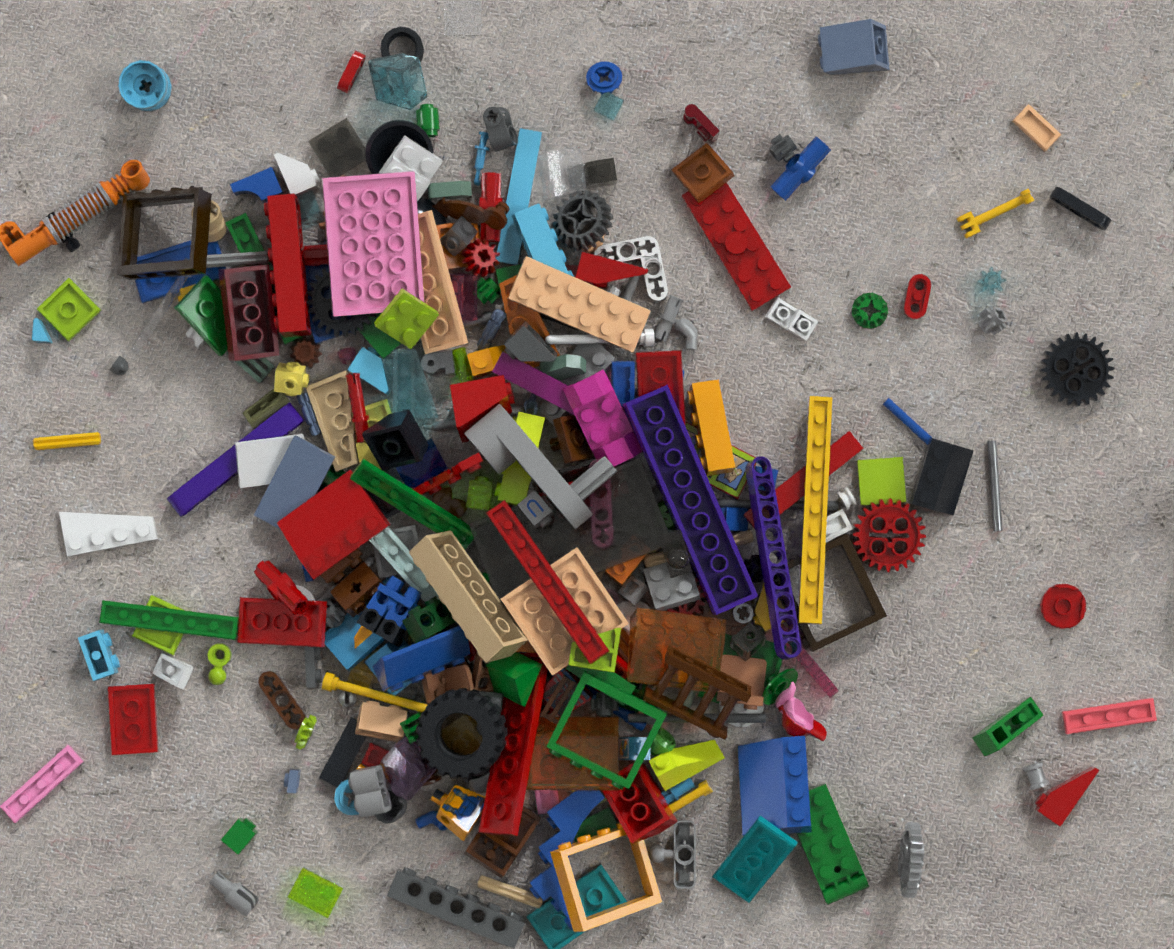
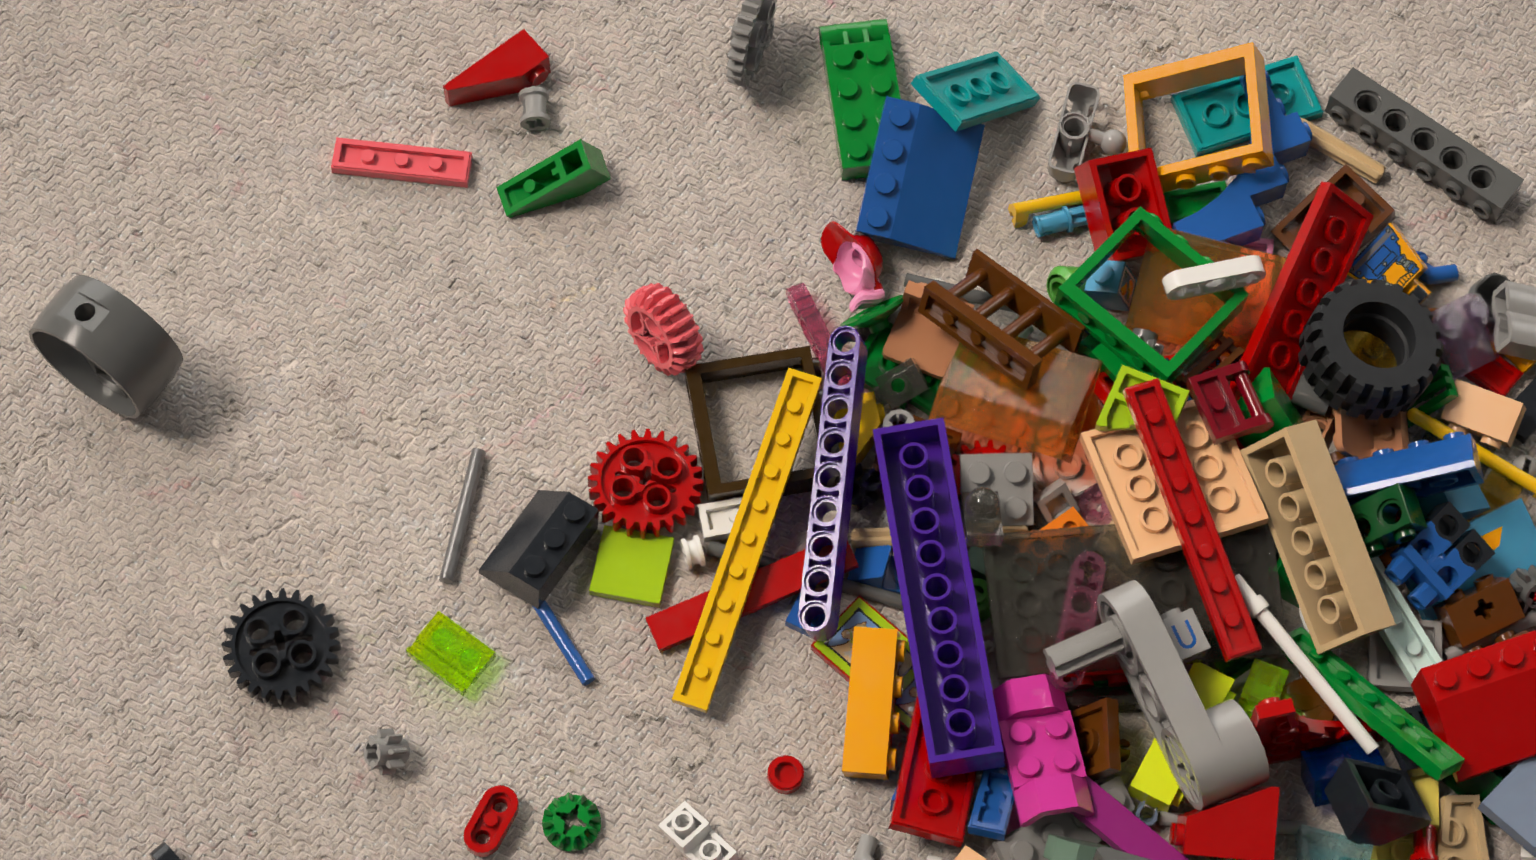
camera: 165 degrees left, 20 degrees down
neon yellow slope [649,740,725,791] -> none
clear light blue gear [977,267,1006,296] -> none
red tile [1040,584,1086,629] -> none
none -> clear neon green plate [406,611,496,696]
none -> coral gear [623,283,704,376]
none -> red tile [767,755,804,794]
none -> white beam [1162,255,1266,300]
none -> dark red plate [1186,361,1274,446]
none -> white bar [1235,574,1379,755]

